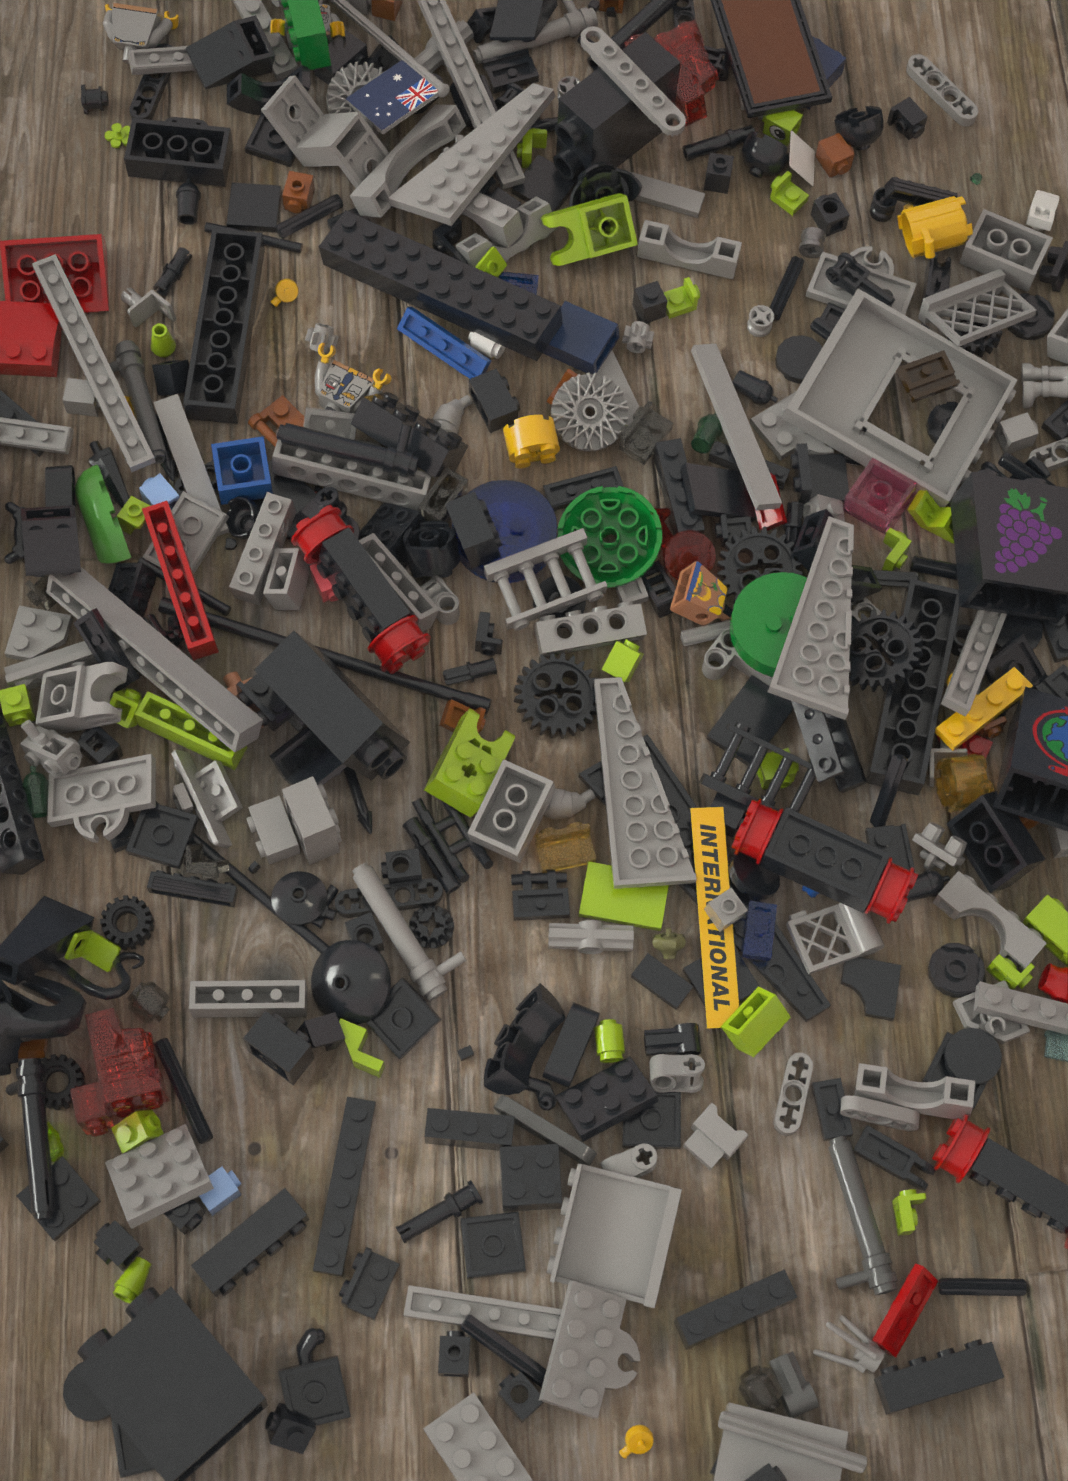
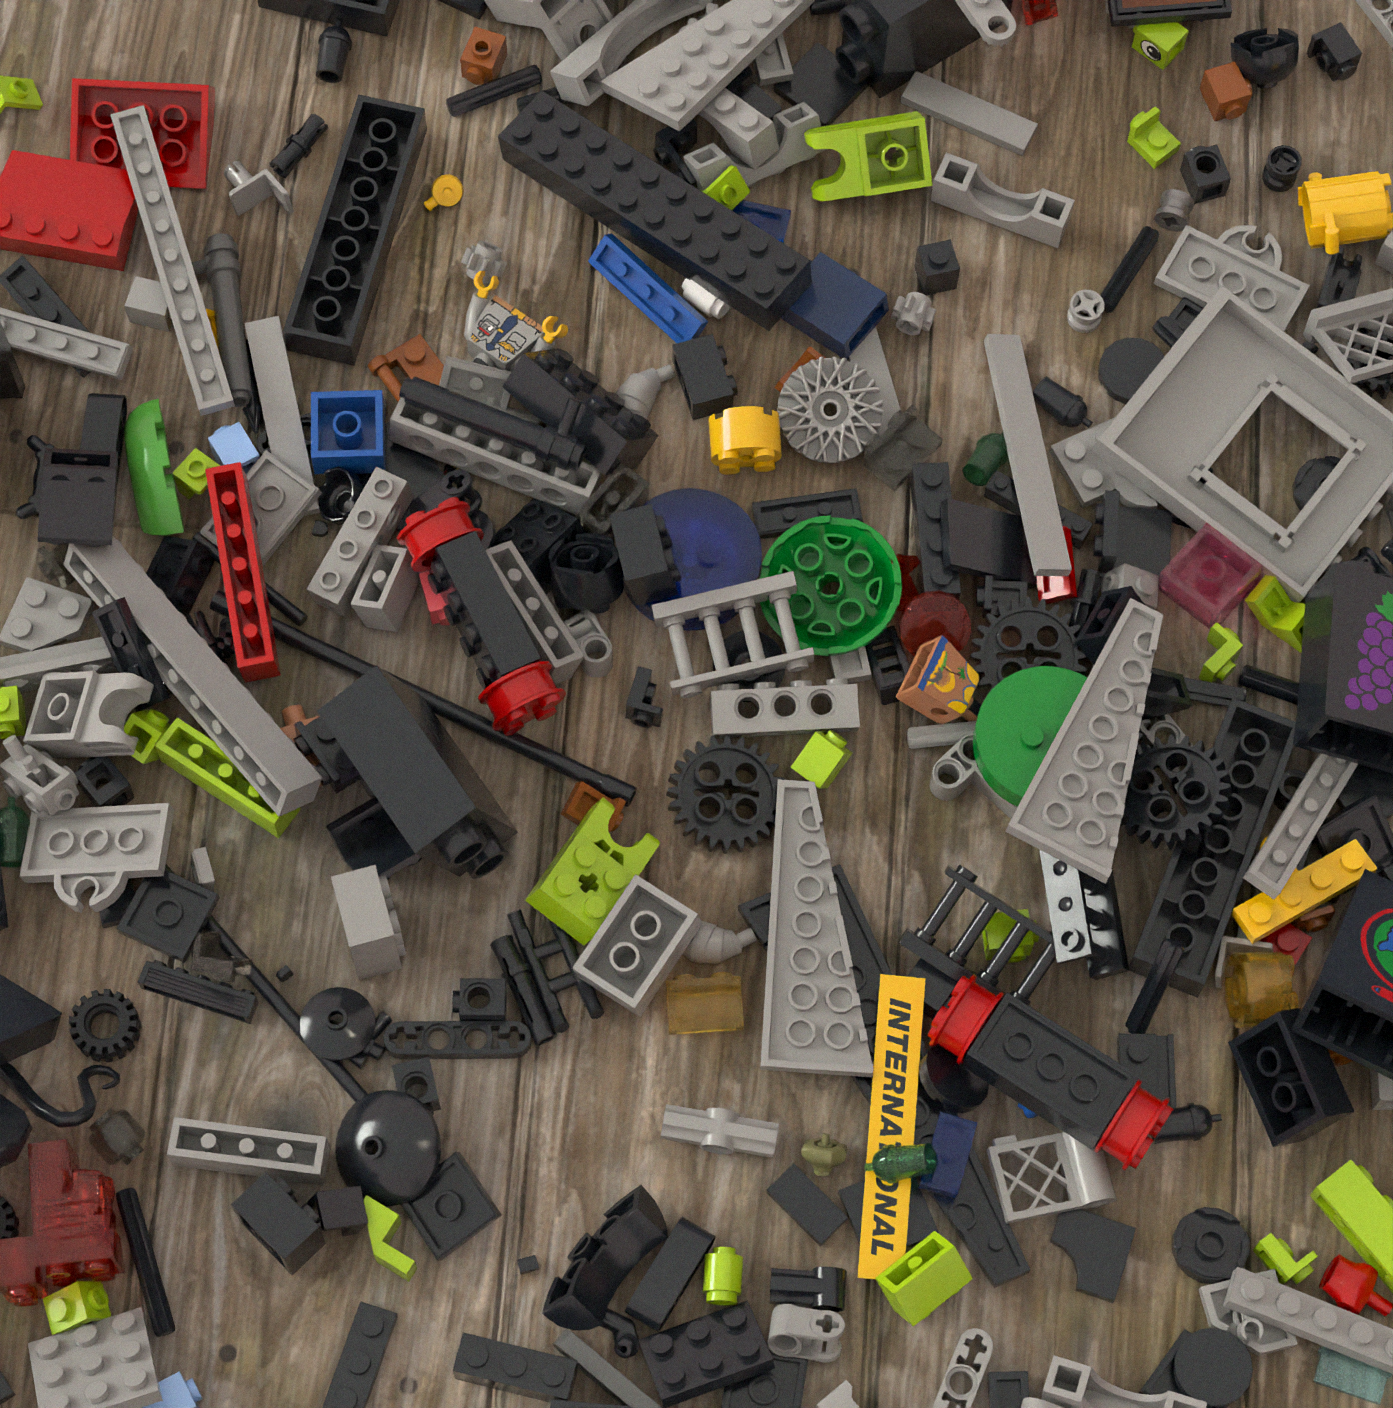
camera: 10 degrees right, 0 degrees up
lime bracket [64,930,121,972] -> none
black bar [88,441,130,508] -> none
lime cone [151,323,176,358] -> none
black panel [152,359,189,395] -> none
light grey bracket [171,750,243,848] -> none
black bar [204,222,303,253] -> none
black tile [226,182,282,232] -> none
light grey brick [246,796,300,865] -> none
black piece [343,766,372,834] -> none
light grey cylinder [352,863,467,1002] -> none
black gear [409,904,454,948] -> none
black axle [443,658,497,685] -> none
black plate [511,869,570,921] -> none
lime bracket [517,128,547,168] -> none
black brick [569,162,642,229] -> none
lime tile [579,861,669,931] -> none
lime bracket [663,277,700,319] -> none
black pin [682,124,755,161] -> none
black brick [704,153,734,194] -> none
light grey brick [704,887,748,932] -> none
black tile [706,675,794,766] -> none
black cylinder [742,131,790,178] -> none
white sticker [789,130,815,186] -> none
black connector [825,252,895,307] -> none
black piece [884,177,958,206] -> none
dark brown plate [896,350,960,403] -> none
light grey hips [912,822,967,871] -> none
light grey arch [933,871,1047,973] -> none
none -> clear green piece [864,1143,937,1184]

